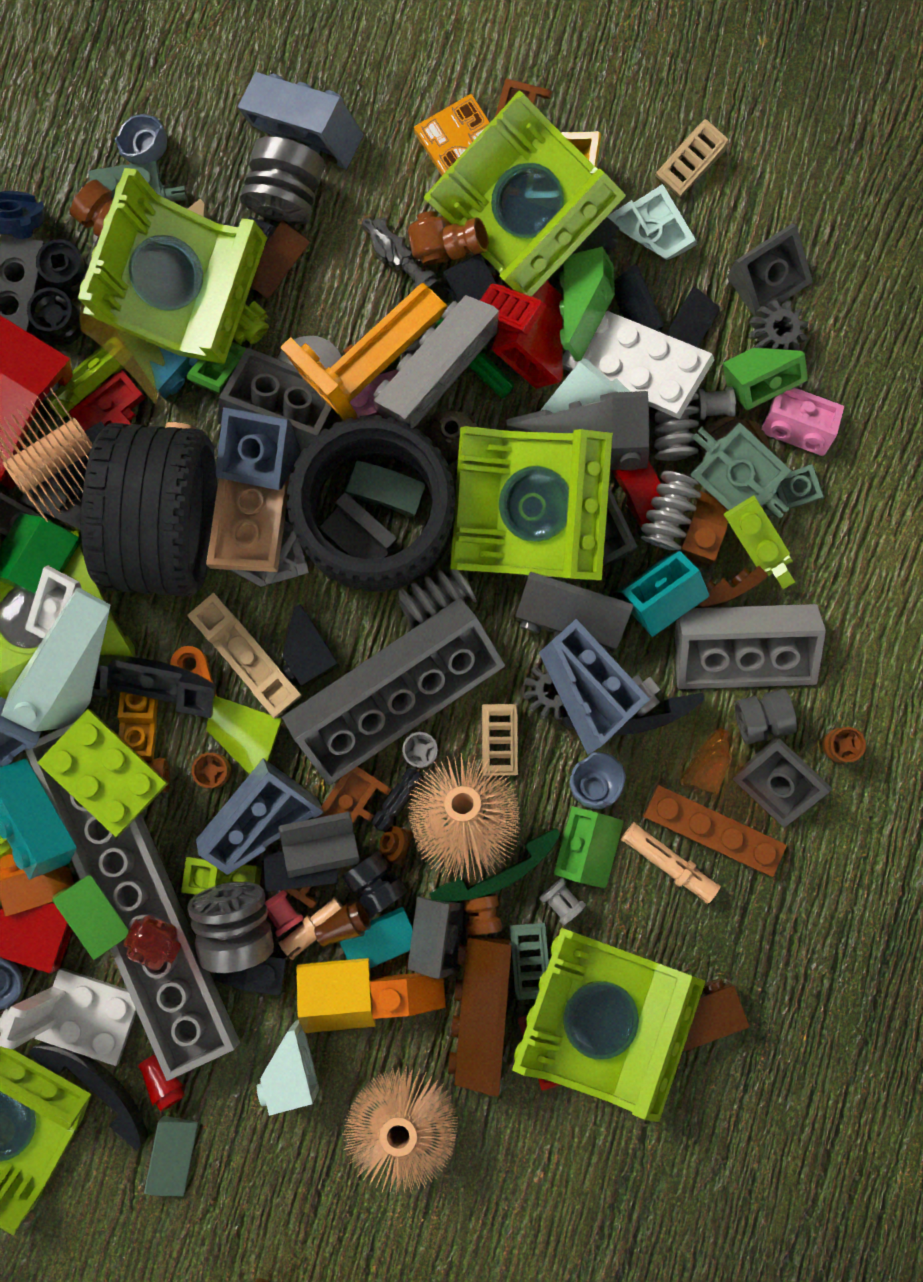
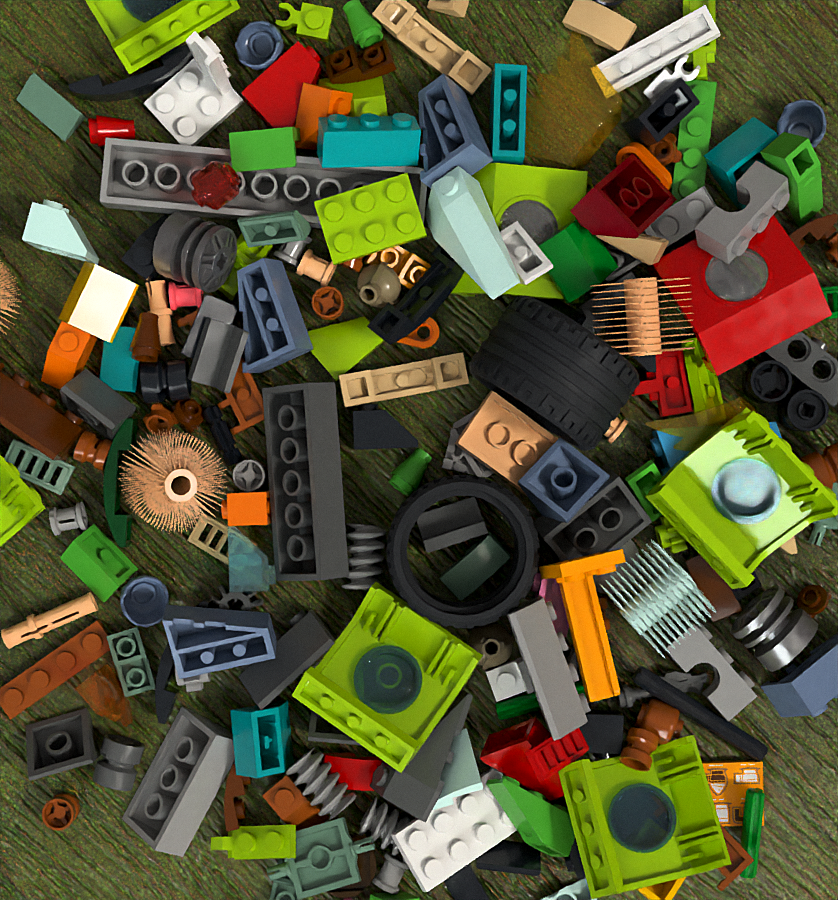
camera: 120 degrees right, 5 degrees up
none -> sand green slope [106,627,156,698]
none -> dark orange plate [143,403,179,436]
none -> orange brick [221,491,272,526]
none -> clear light blue slope [228,526,276,593]
none -> sand green slope [237,210,312,248]
none -> light grey bush [273,236,312,268]
none -> light nougat bush [296,249,337,287]
none -> dark tan piece [355,262,401,308]
none -> bright green cone [388,447,432,496]
none -> white slope [485,657,534,702]
none -> light aqua piece [600,540,717,658]
none -> black axle [632,666,768,761]
none -> light grey arch [660,621,757,722]
none -> green axle [740,788,765,878]
none -> reddish brown plate [797,585,832,619]

